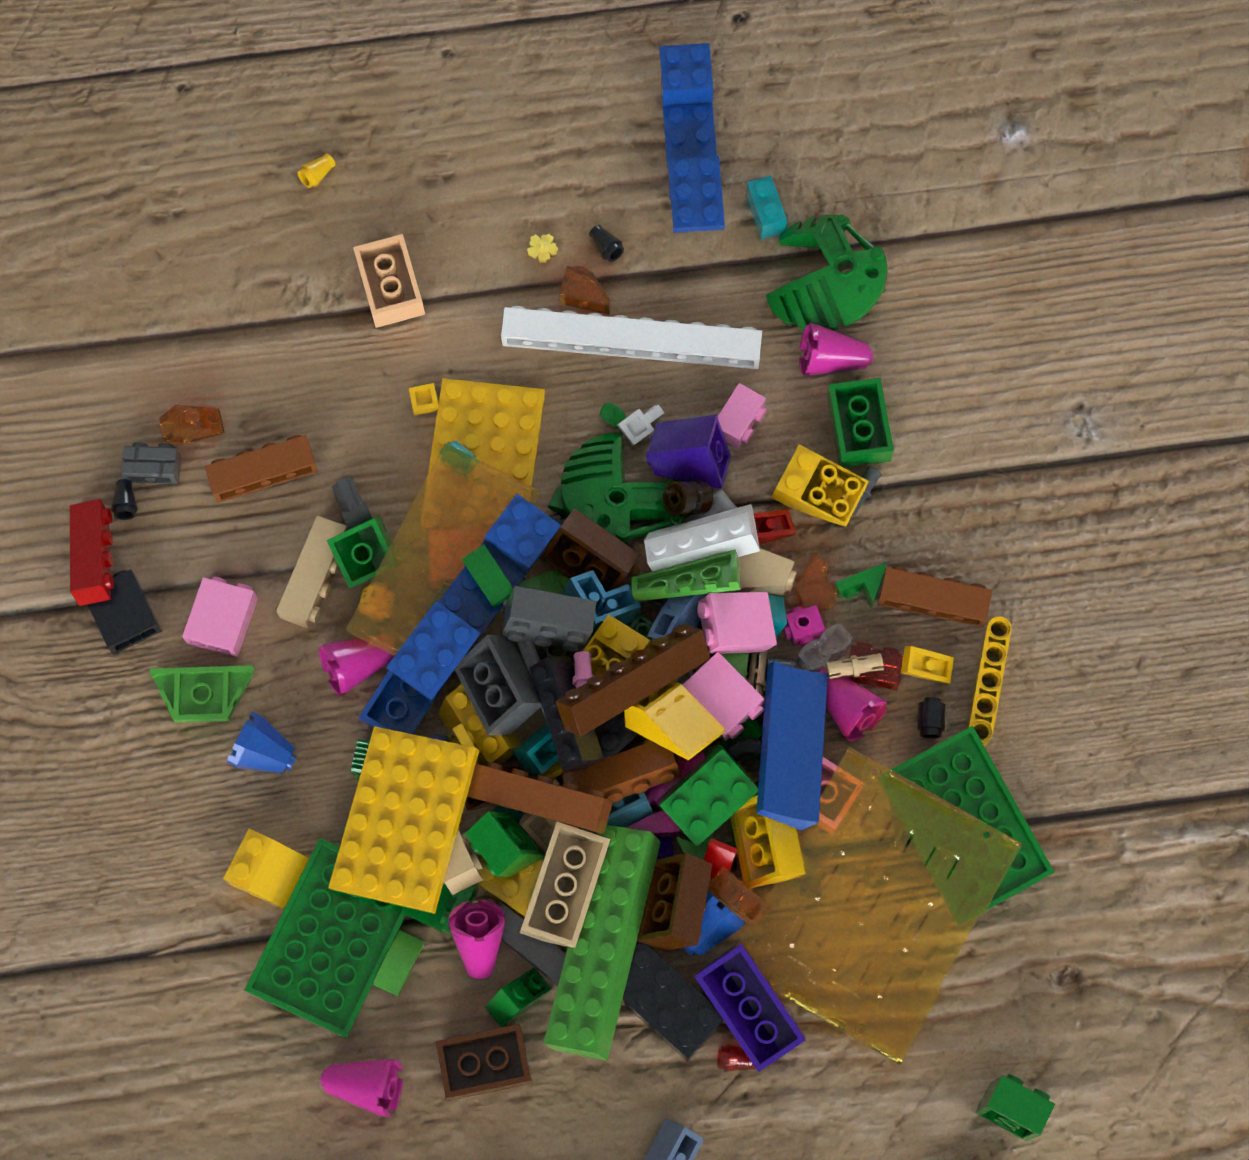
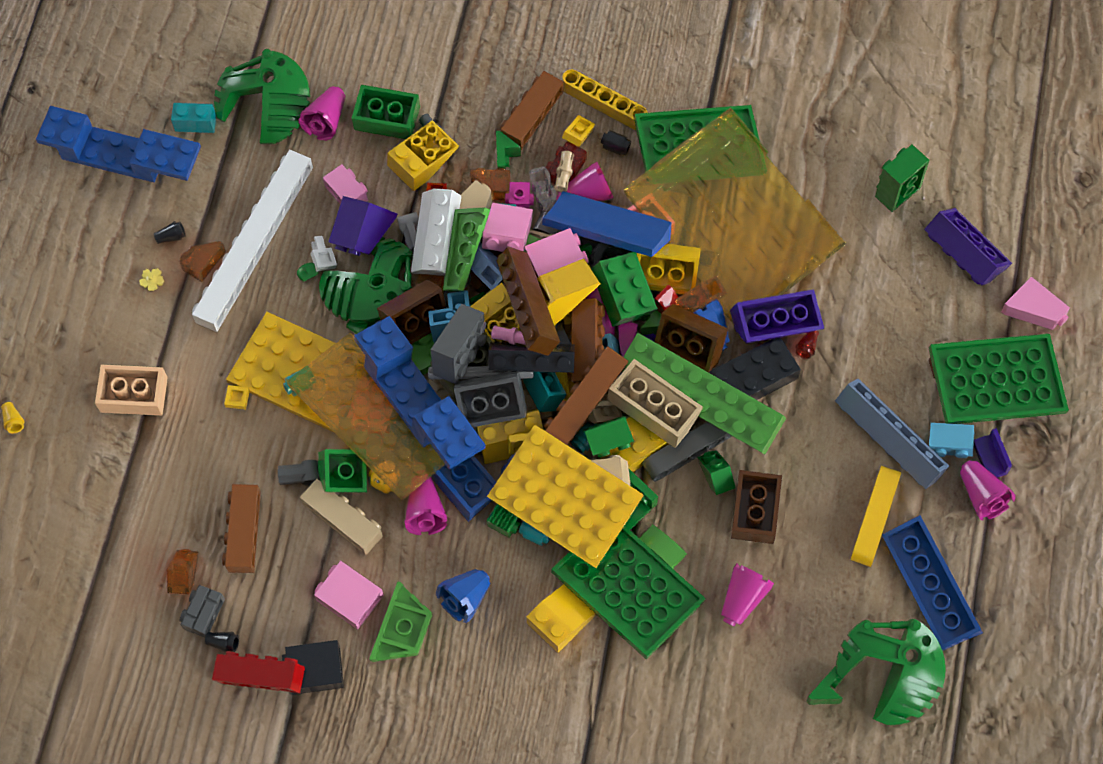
camera: 70 degrees left, 5 degrees down
dark pink cone [449,900,505,979] -> none
green slope [462,544,513,608] -> none
dark brown wheel [663,480,713,516] -> none

